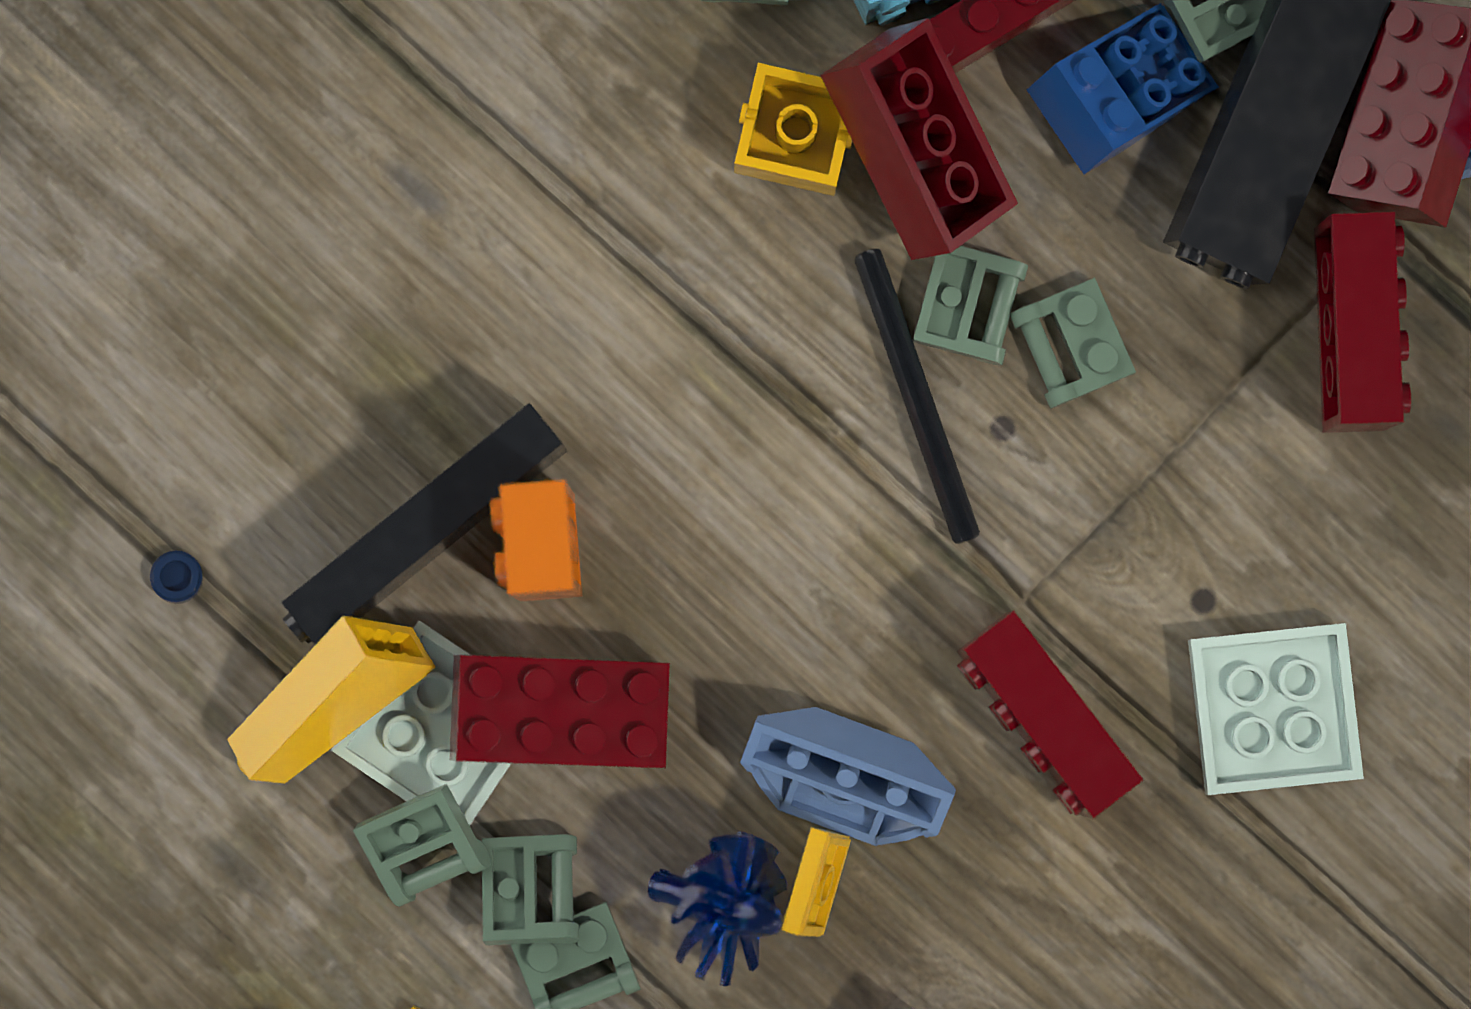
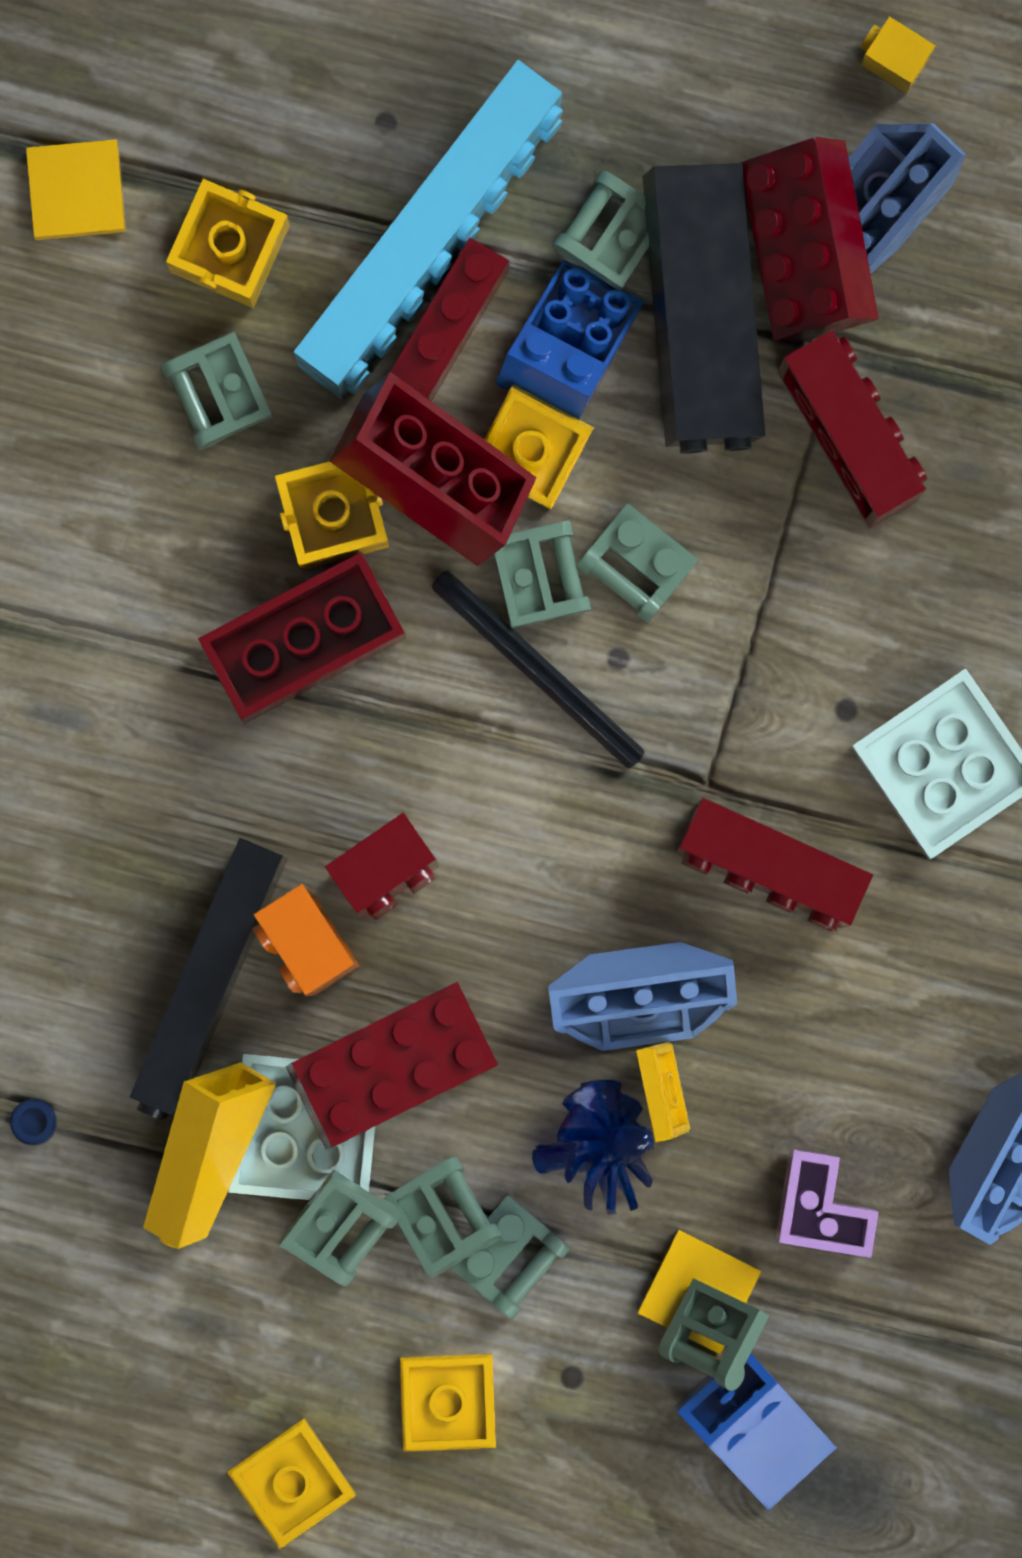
camera: 30 degrees left, 0 degrees up
none -> dark red brick [198,552,406,724]
none -> dark red brick [325,812,439,921]
none -> yellow tile [484,385,594,509]

